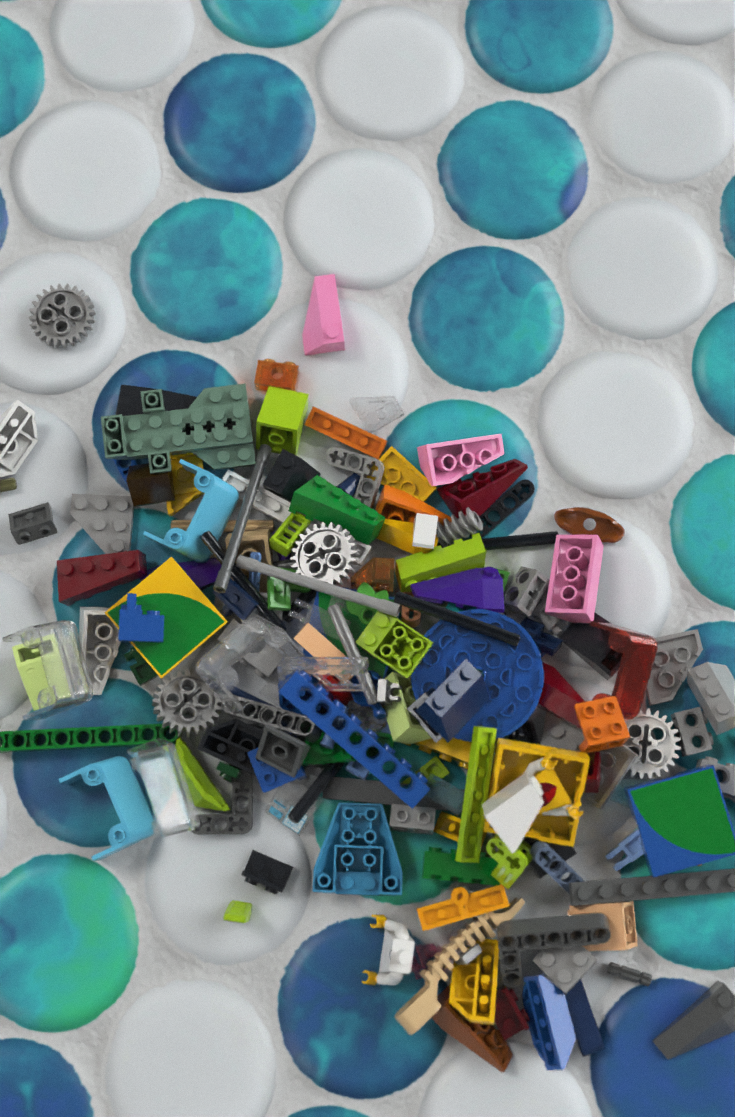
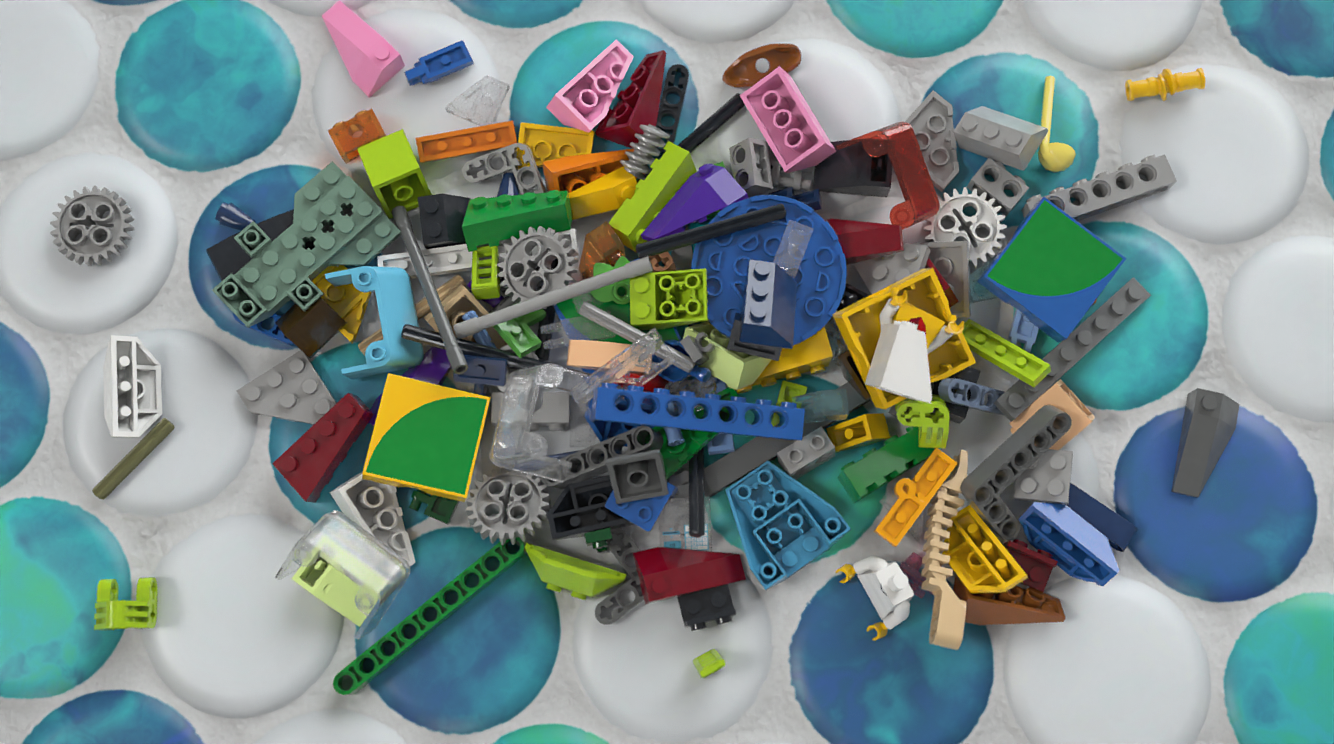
camera: 40 degrees left, 0 degrees up
dark grey bracket [8,502,58,545] -> none
medium azure windscreen [59,756,157,861] -> none
blue hinge [118,593,164,643] -> none
clear windscreen [127,738,200,837] -> none
white slope [412,513,438,549] -> none
light grey tile [454,944,482,965] -> none
lime plate [455,726,497,863] -> none
orange bracket [574,696,630,753] -> none
dark grey axle [607,962,652,986] -> none
none -> dark blue cone [215,202,256,231]
none -> blue hinge [404,40,474,86]
none -> dark red wedge [633,547,746,605]
none -> clear plate [773,219,814,278]
none -> lime plate [962,319,1051,388]

